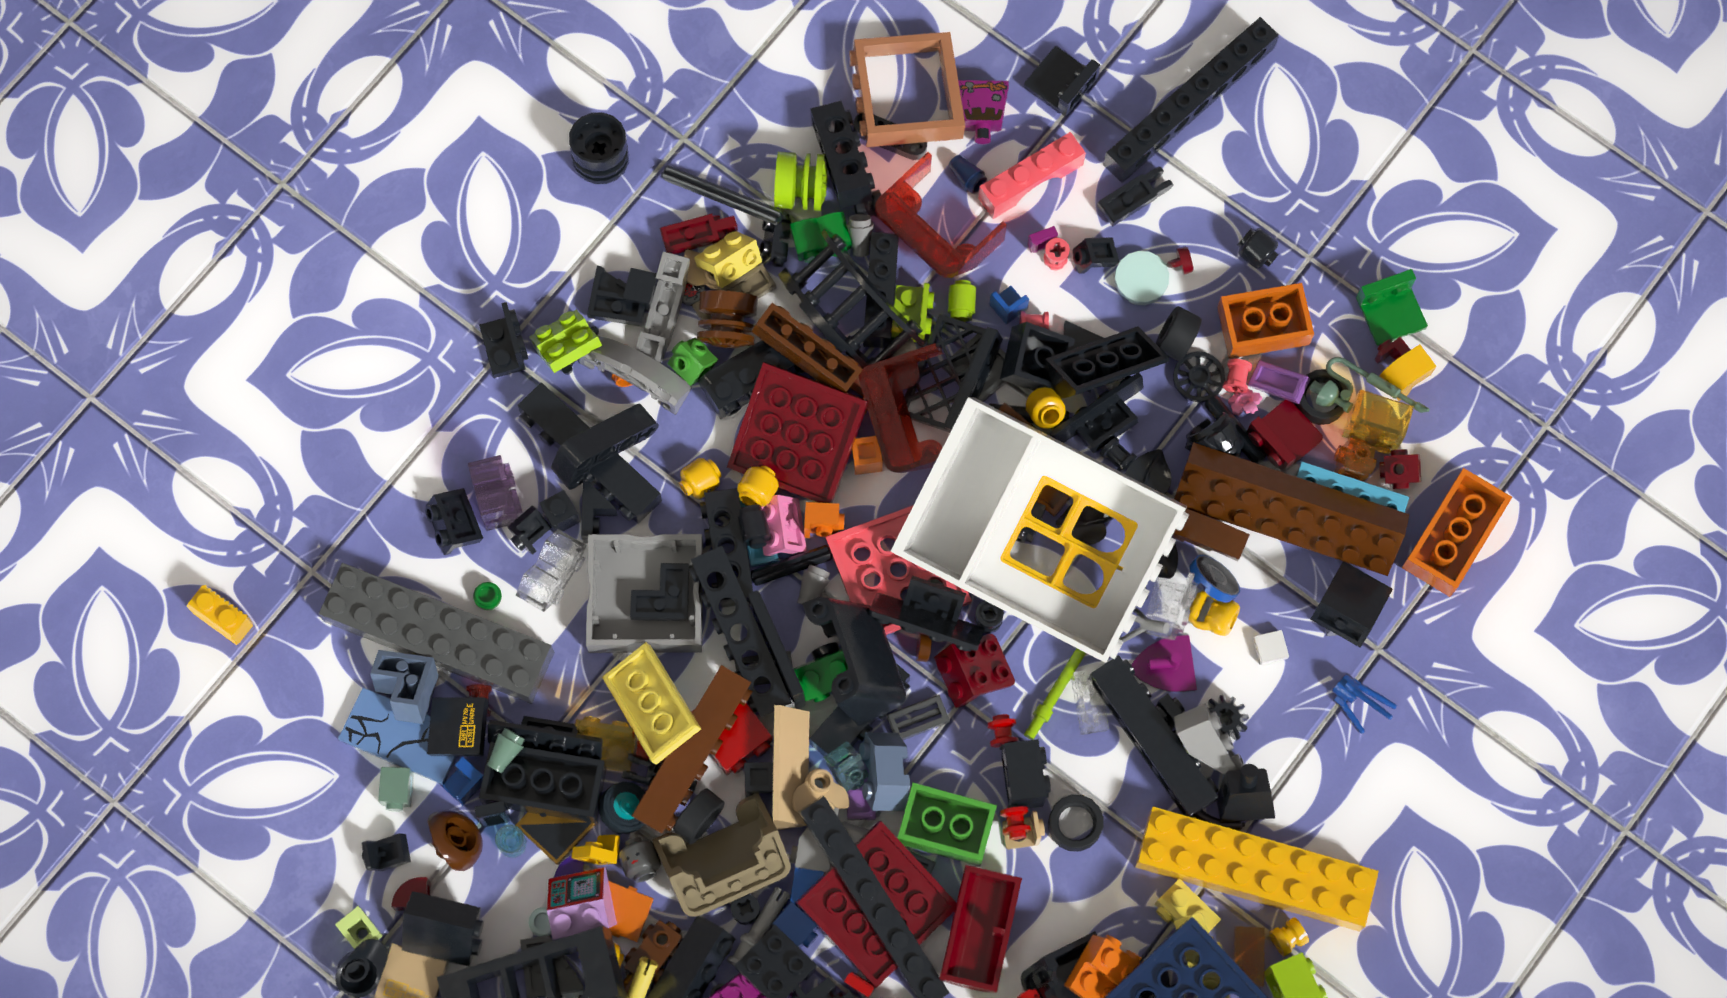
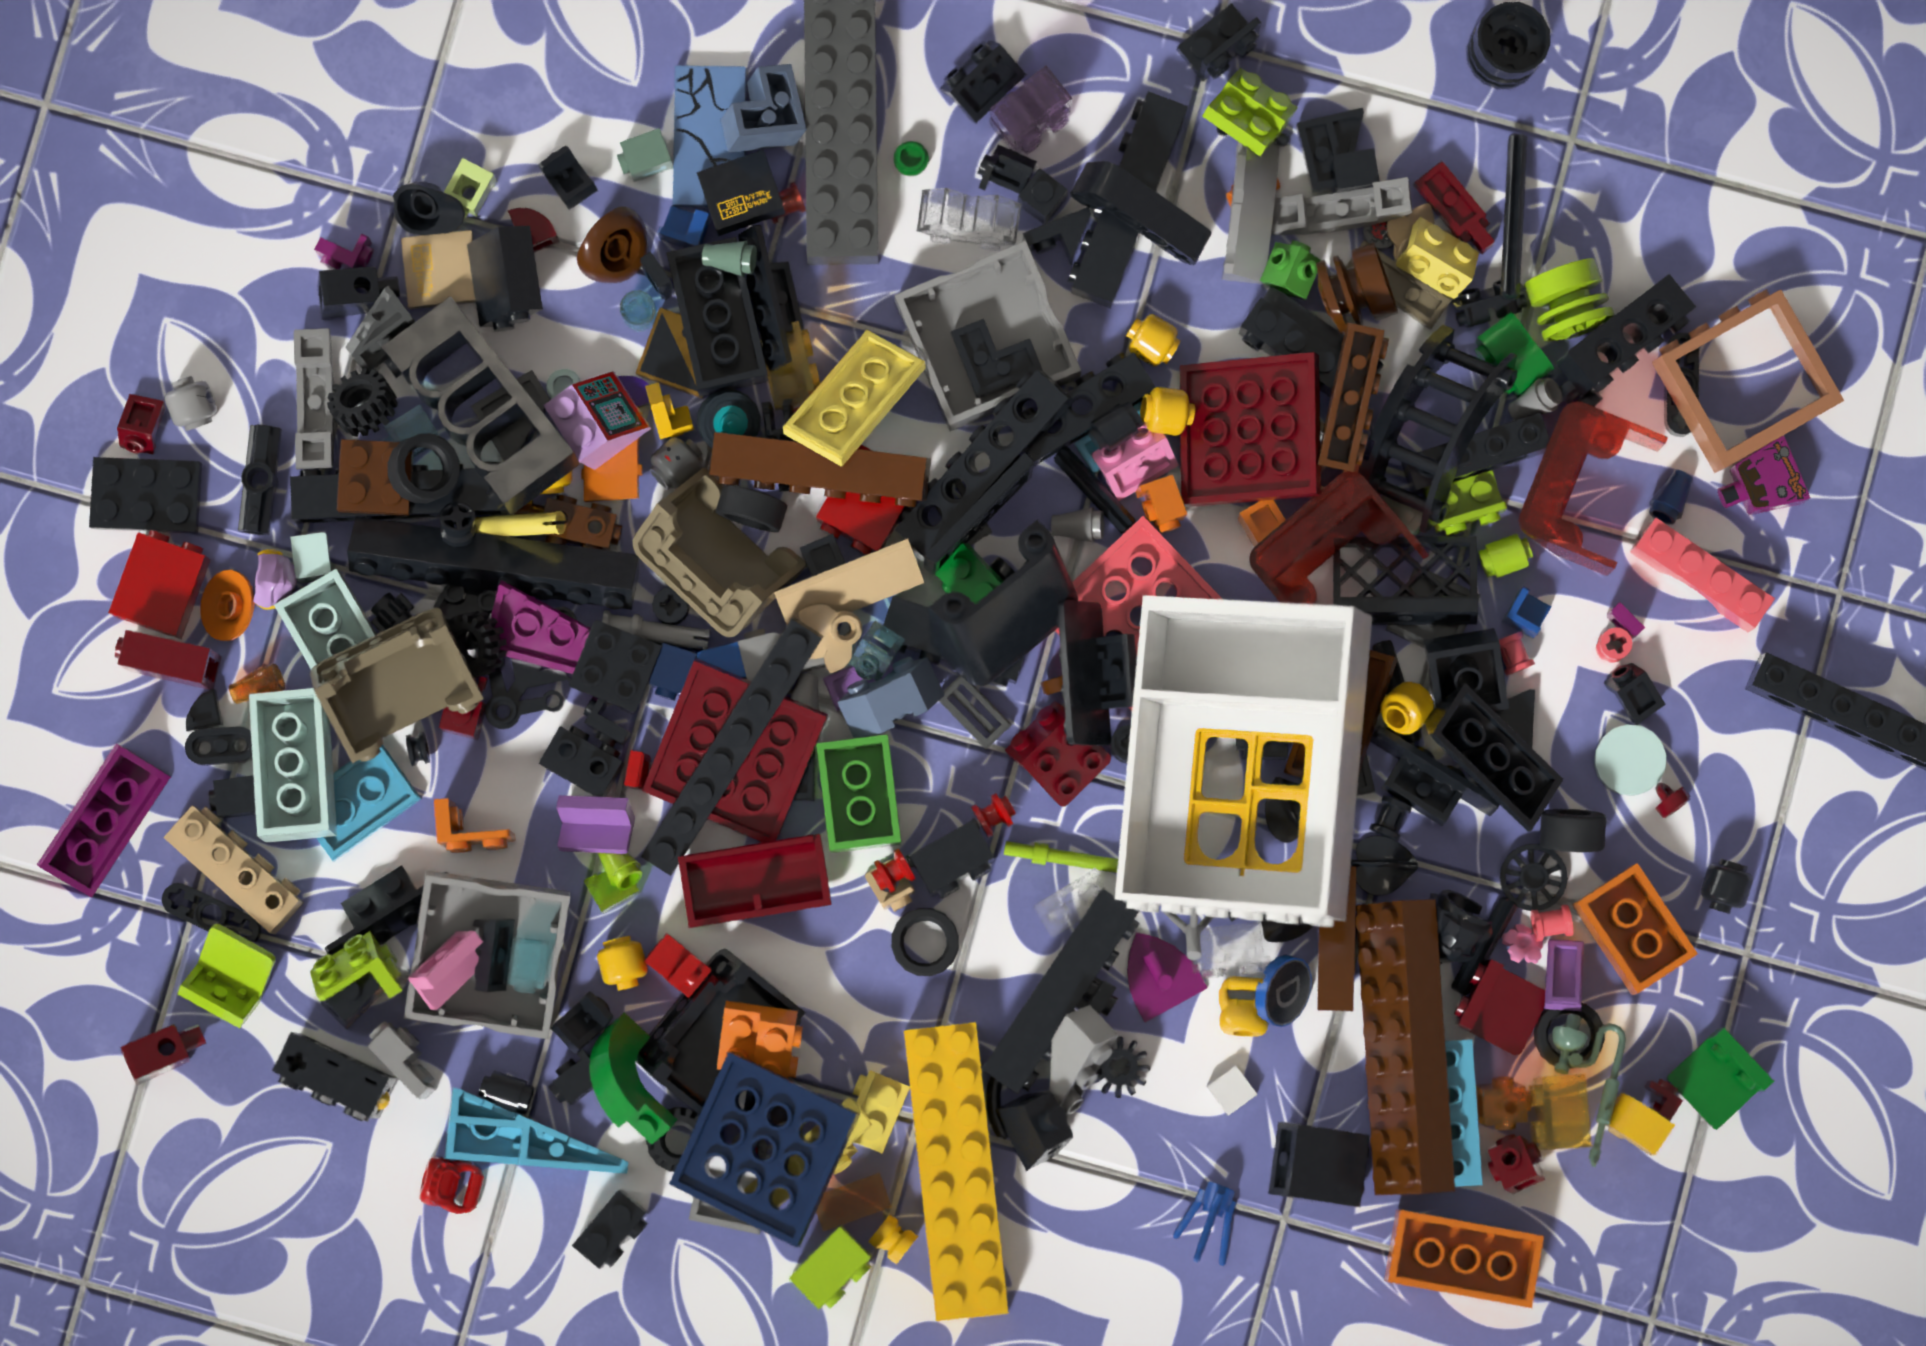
camera: 70 degrees right, 10 degrees up
black bracket [1024,46,1101,117] -> none
black hinge [1097,166,1174,227] -> none

